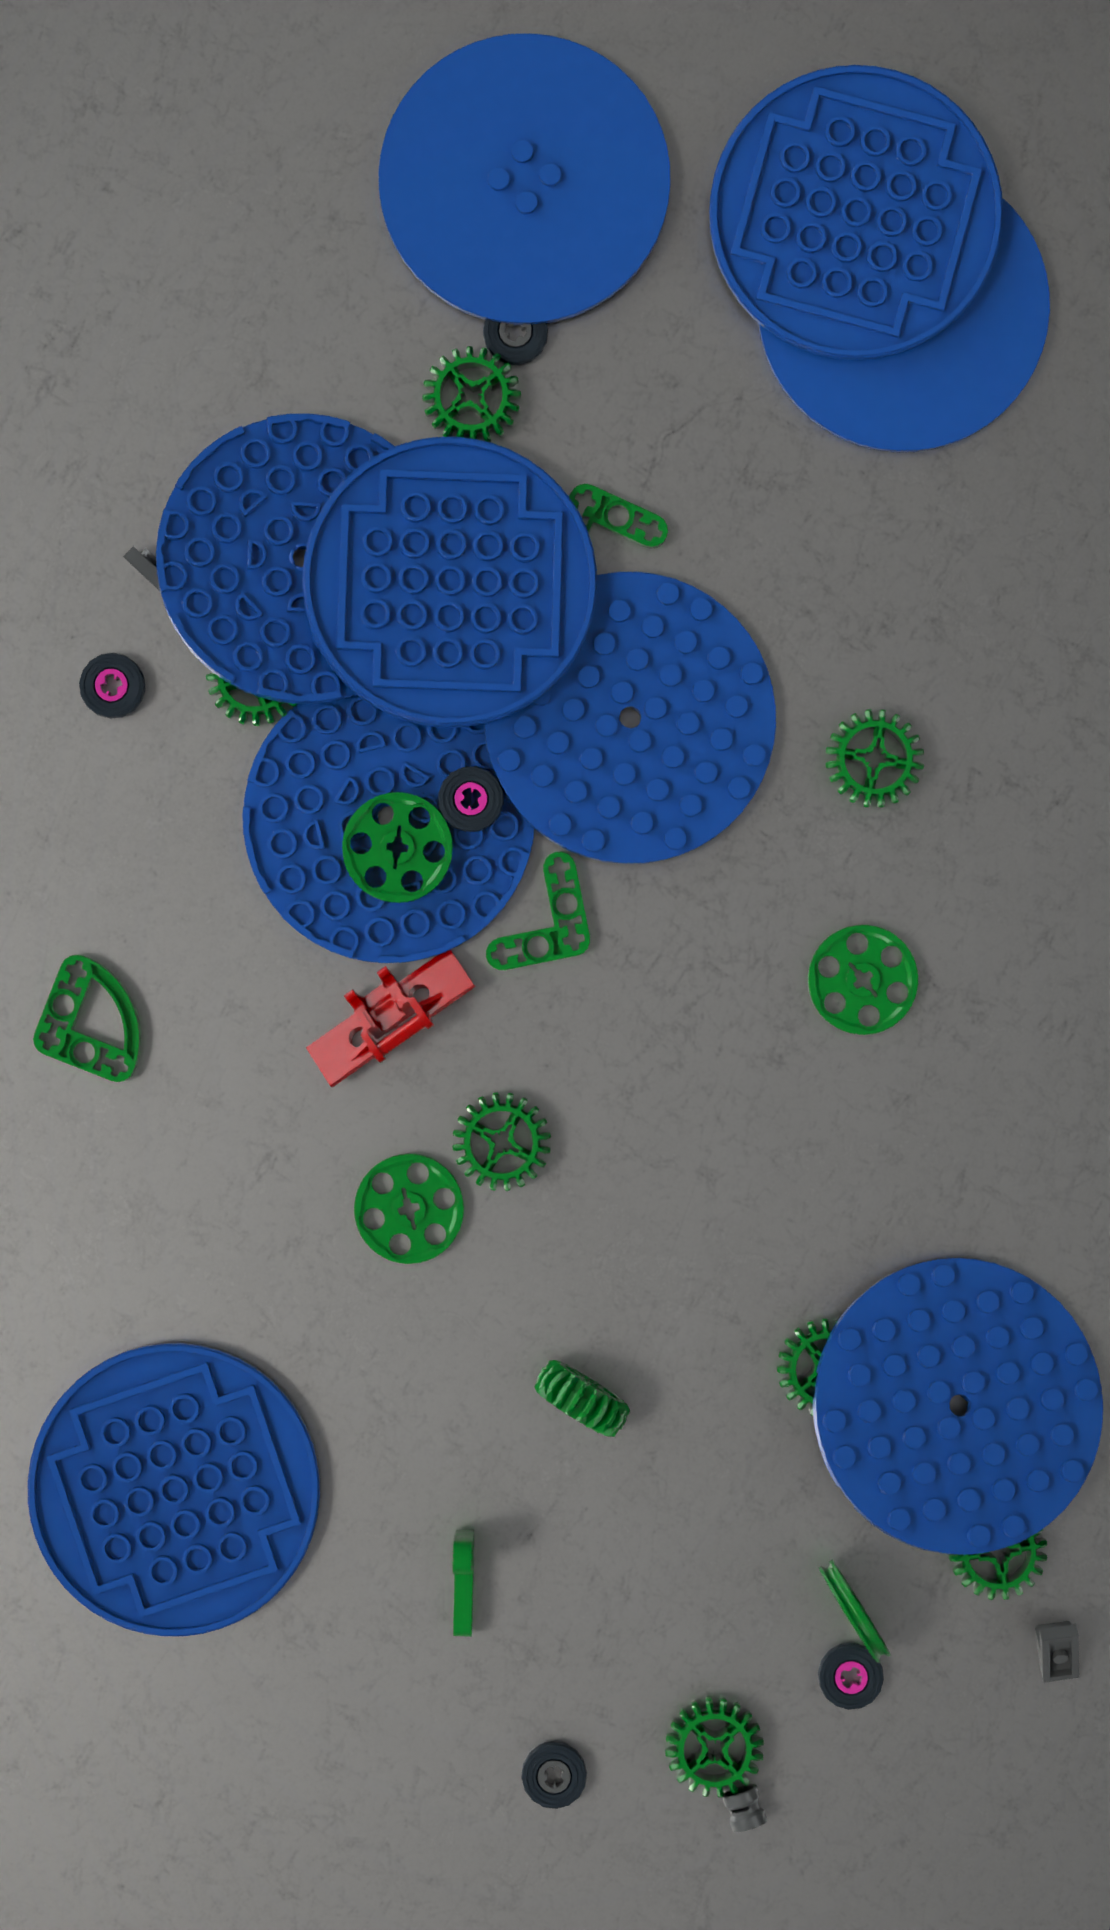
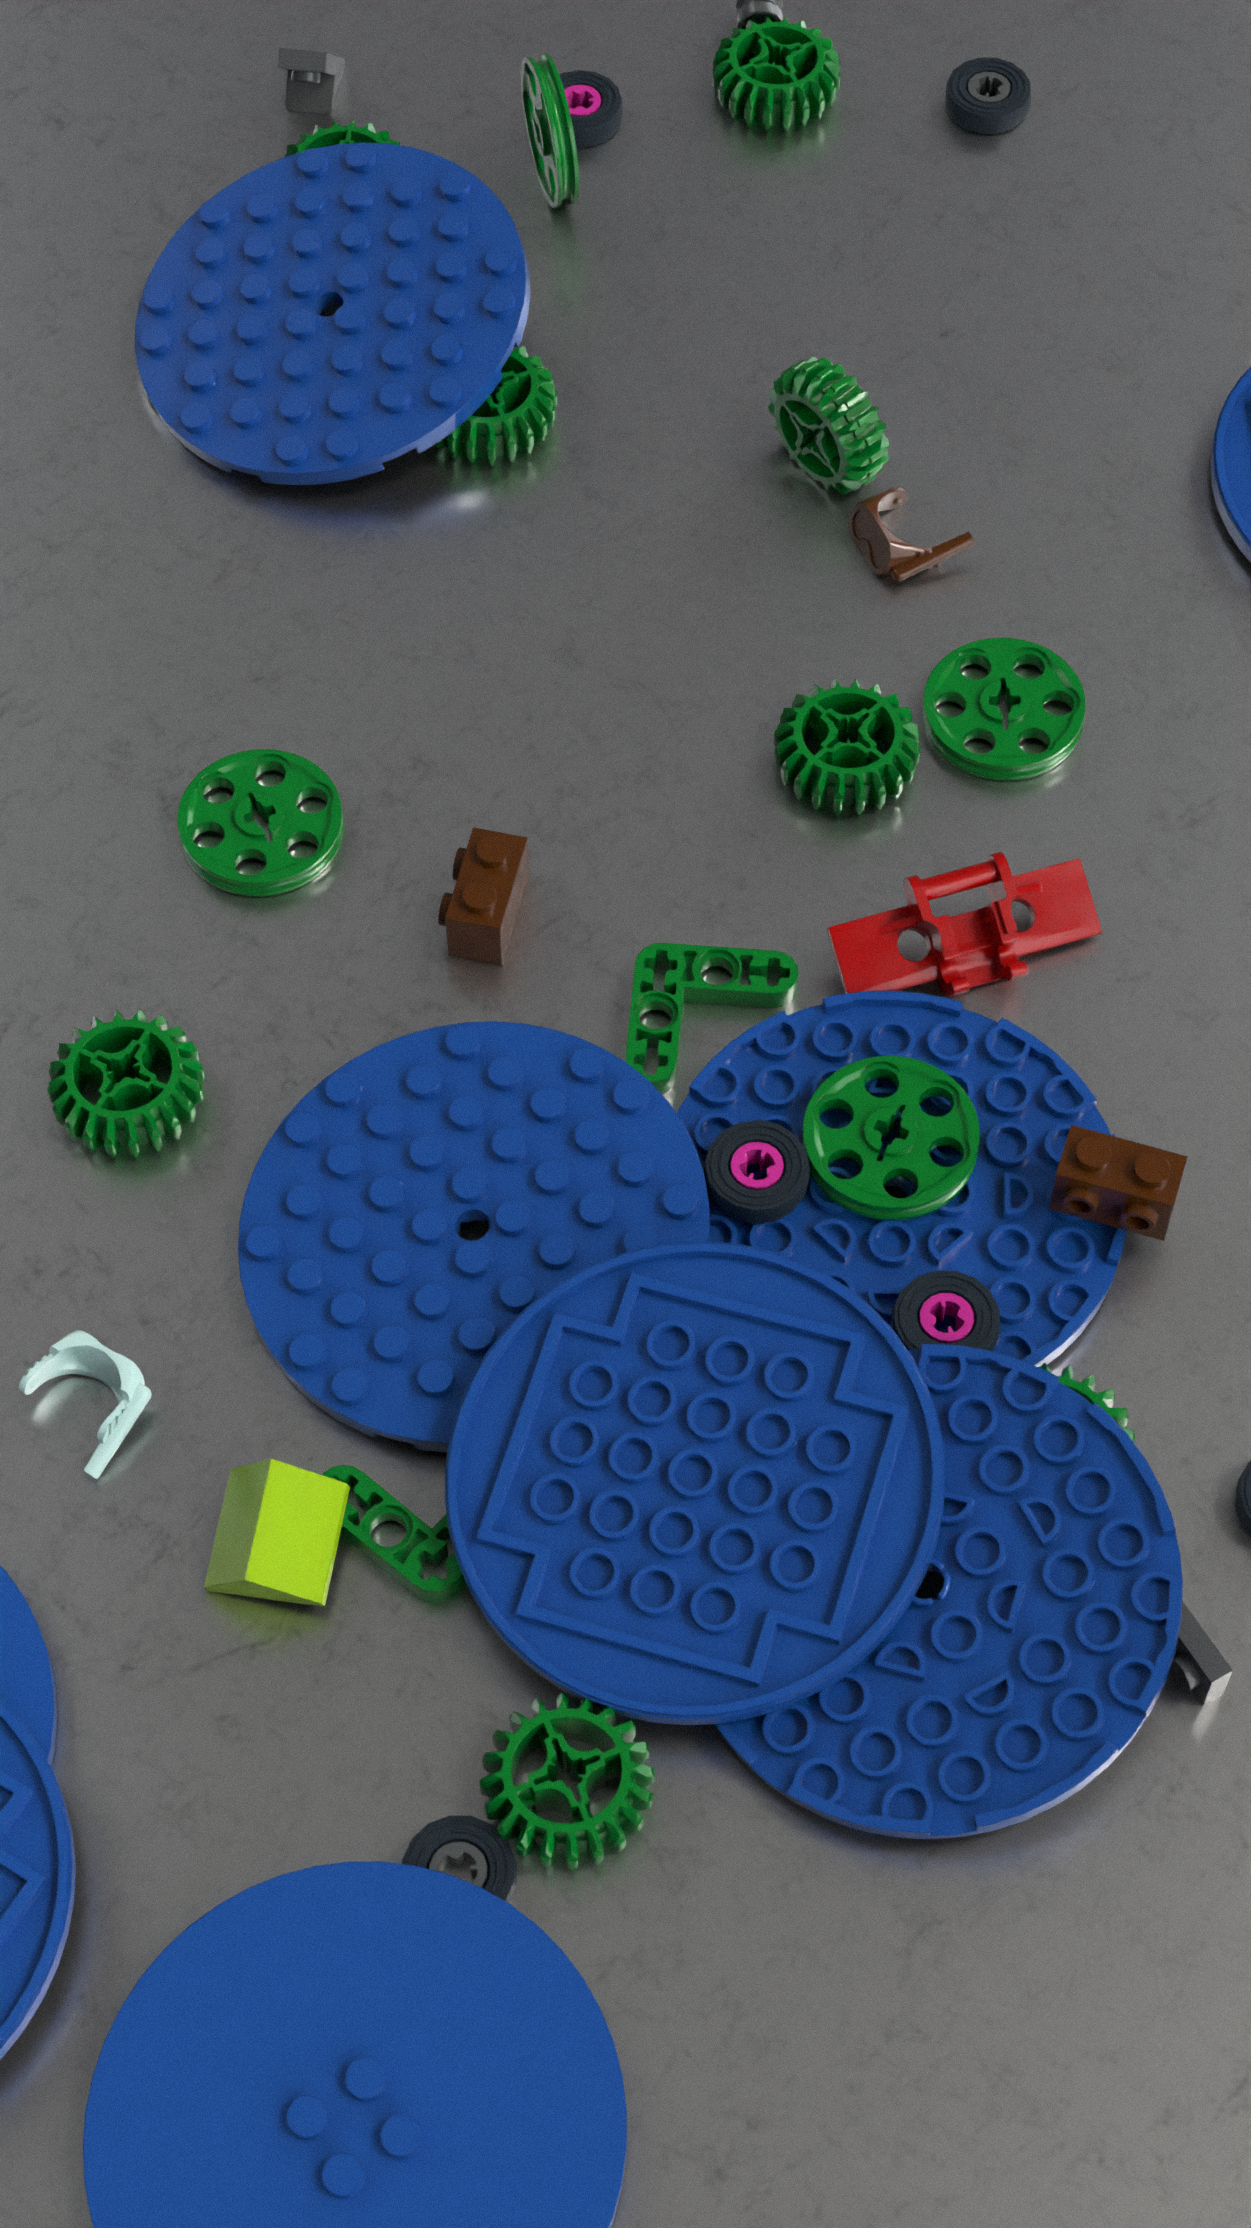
camera: 160 degrees left, 30 degrees down
green beam [453,1530,475,1637] -> none
none -> light aqua helmet [18,1330,152,1480]
none -> lime slope [204,1458,350,1607]
none -> reddish brown brick [438,827,530,966]
none -> reddish brown helmet [848,487,975,582]
none -> black bush [891,1271,1000,1351]
none -> reddish brown brick [1049,1125,1188,1241]

